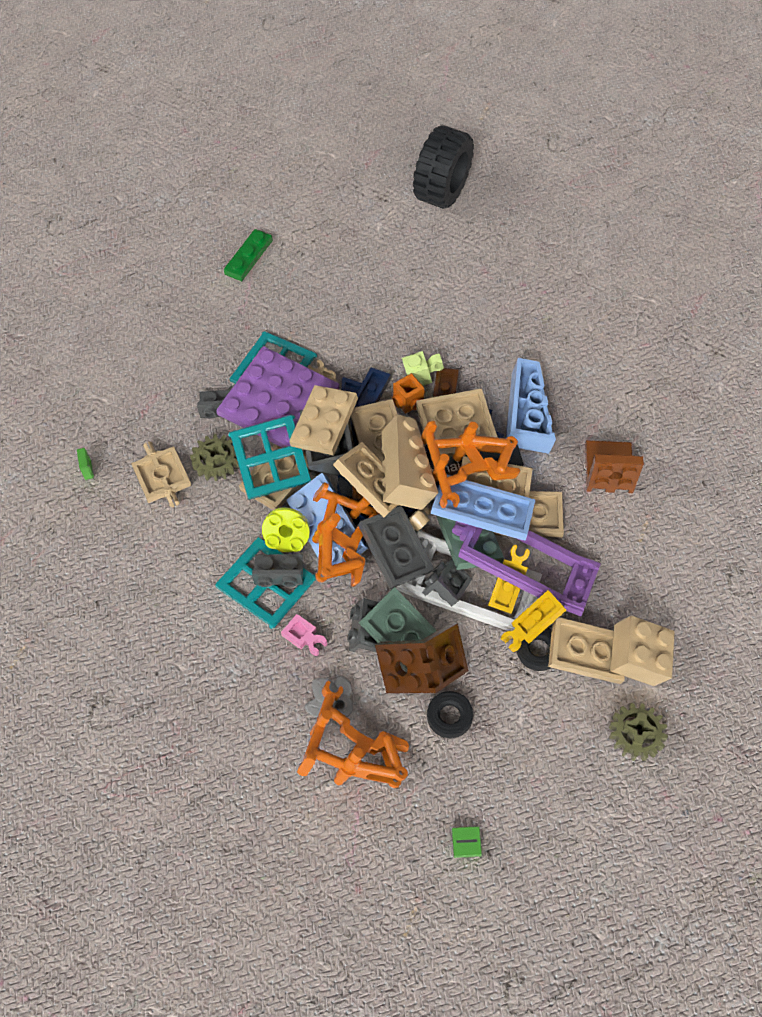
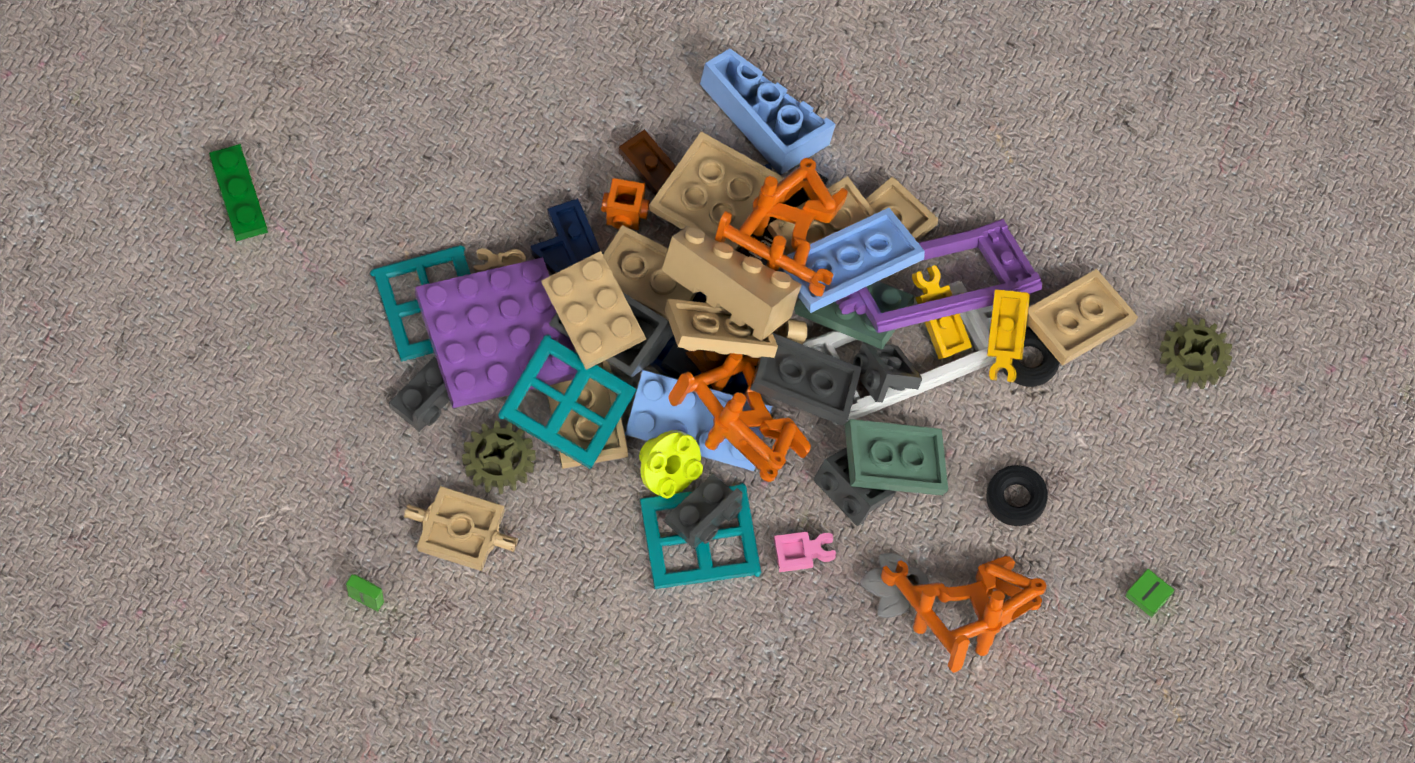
camera: 50 degrees left, 5 degrees up
reddish brown bracket [375,623,469,693] -> none
yellowish green brick [402,351,444,386] -> none
dark orange bracket [585,440,644,494] -> none
tan brick [611,615,675,686] -> none

